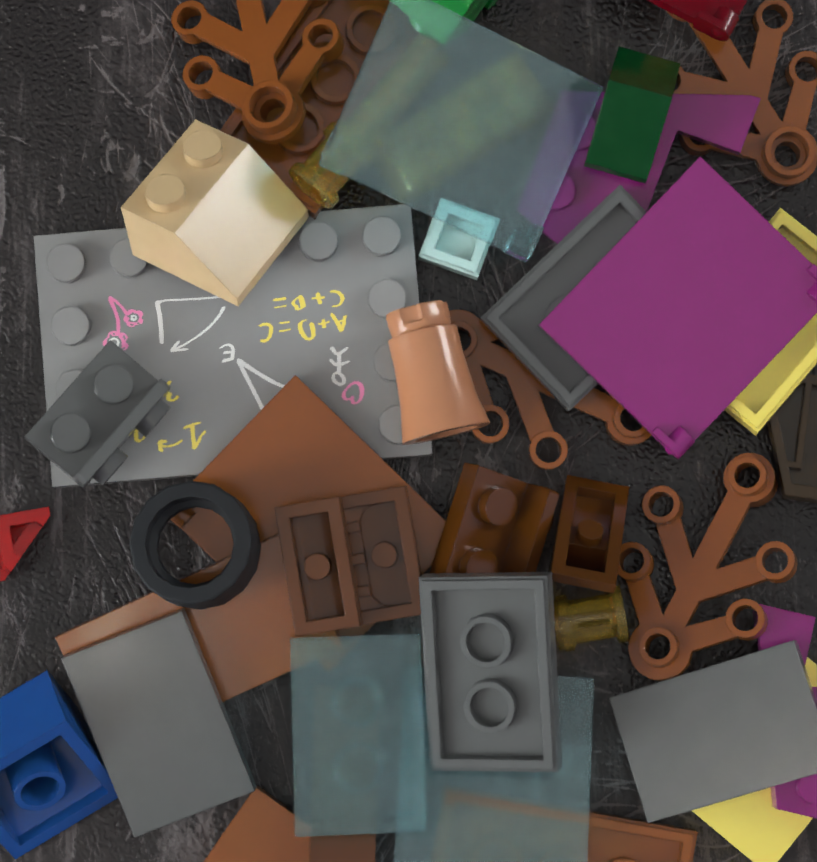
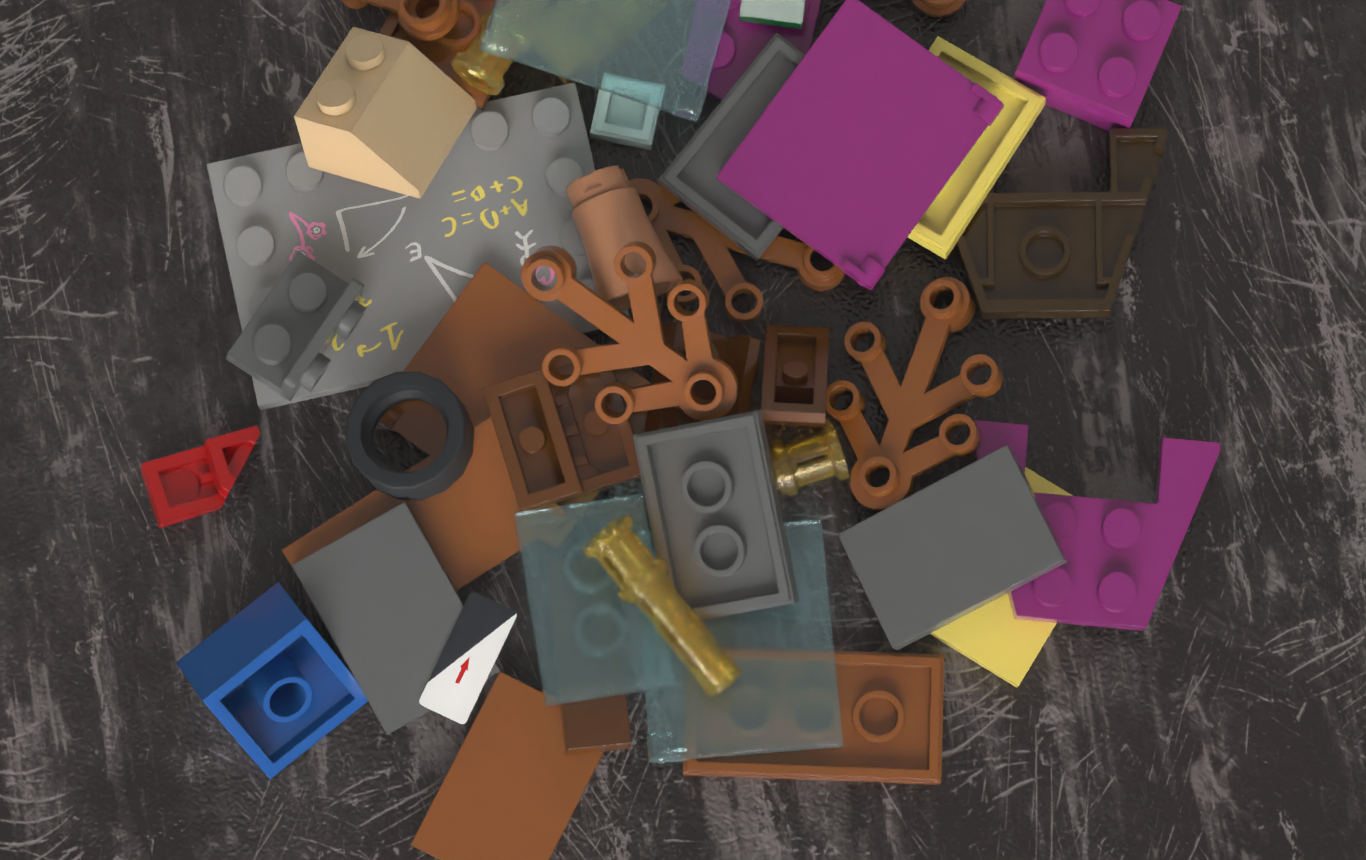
camera: 10 degrees left, 5 degrees down
none -> sticker [419,592,517,724]
none -> dark orange plant [521,241,739,424]
none -> clear yellow pin [582,514,742,697]

